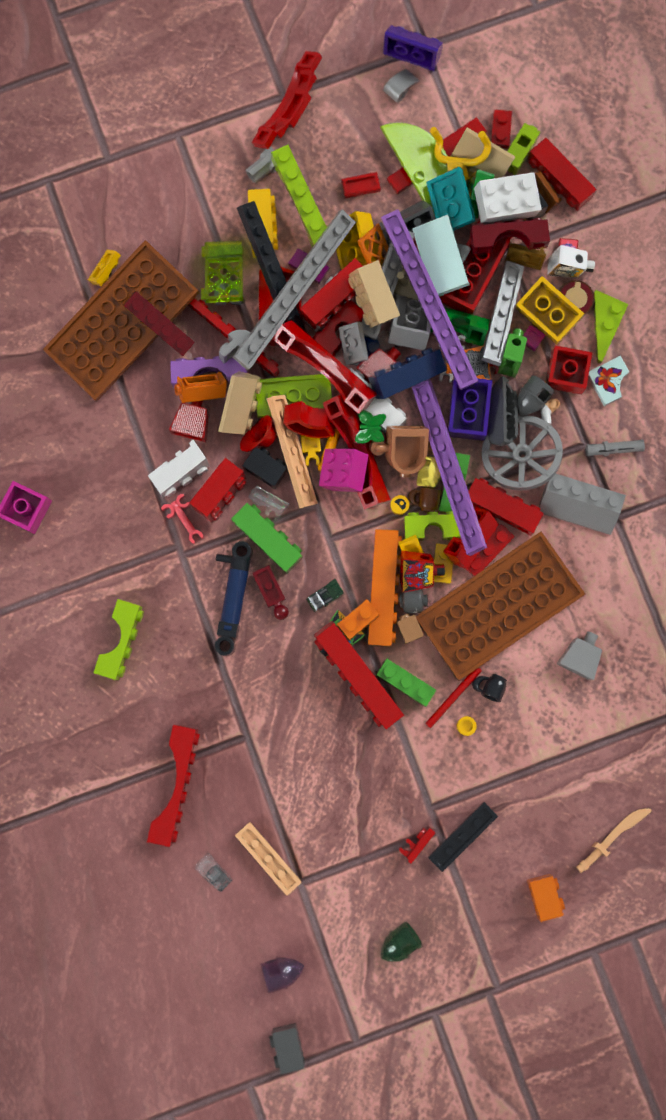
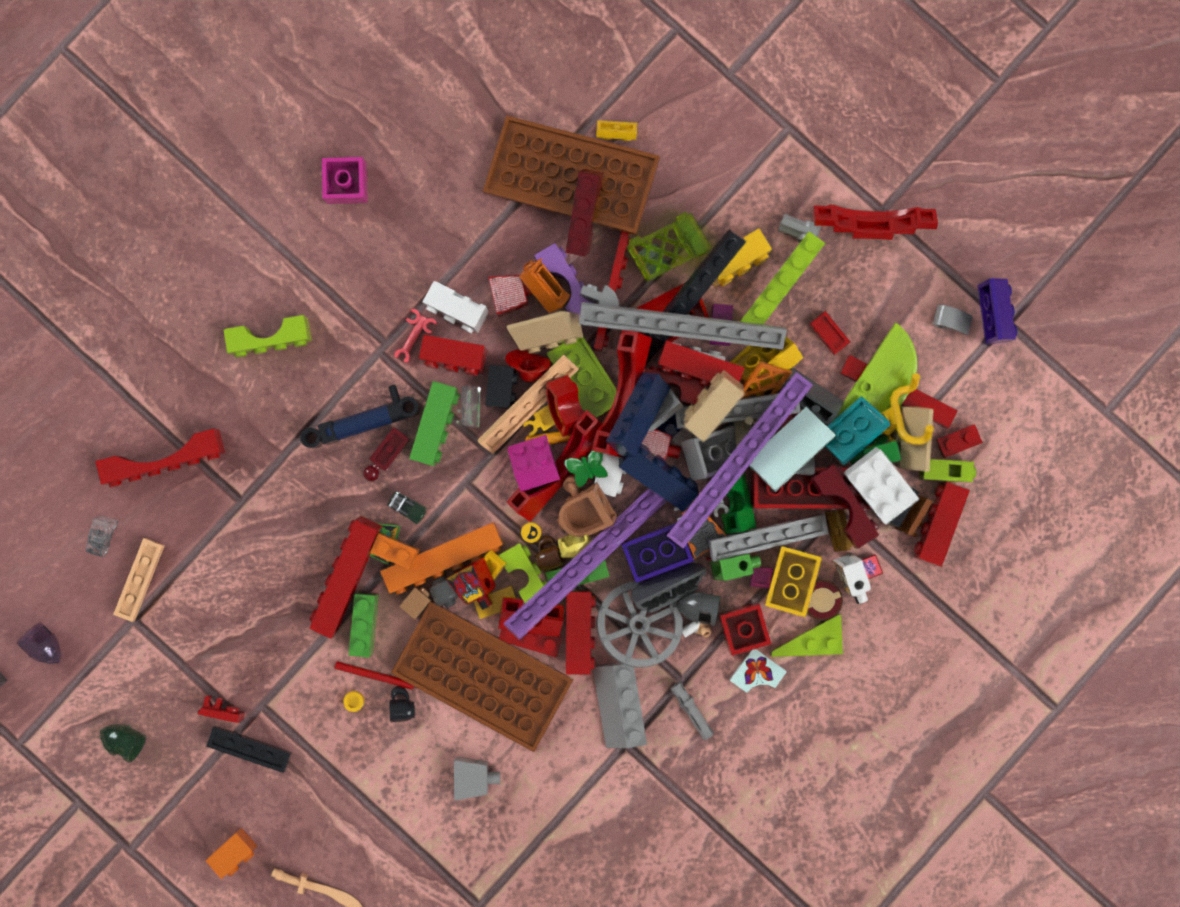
camera: 60 degrees right, 5 degrees up
none -> dark blue brick [606,372,670,457]

